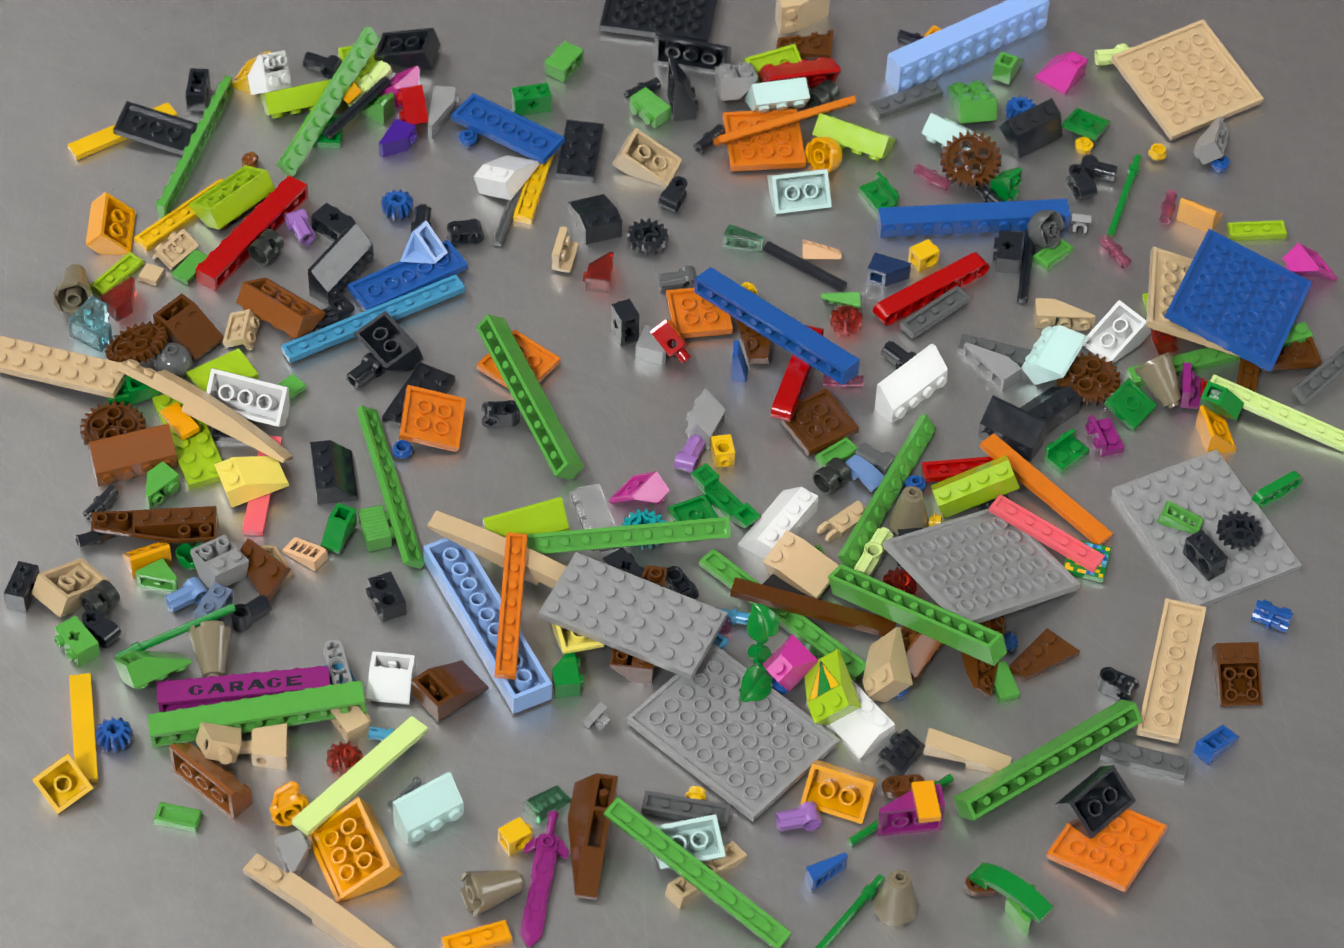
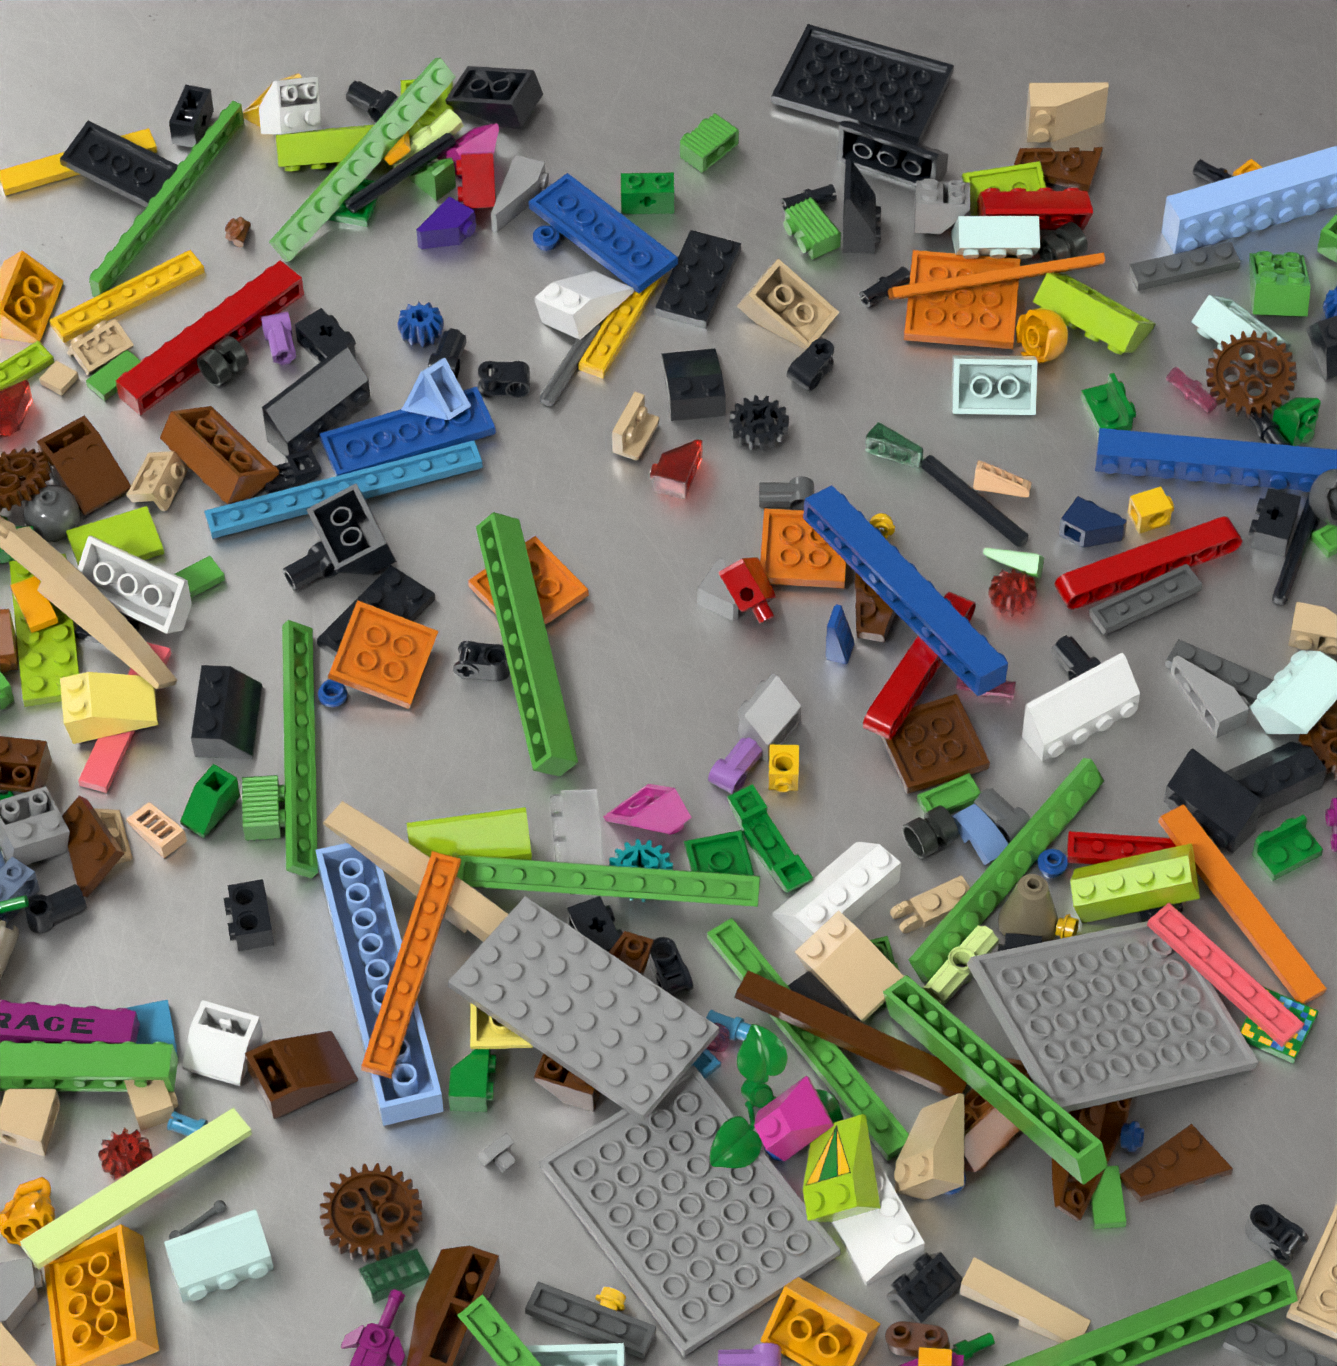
camera: 15 degrees right, 5 degrees up
lime slope [188,165,275,230] -> none
light grey beam [324,639,352,685] -> none
yellow brick [498,817,533,856] -> none
black brick [611,298,640,346] -> none
clear red gear [882,567,917,595] -> none
none -> reddish brown gear [320,1163,423,1262]

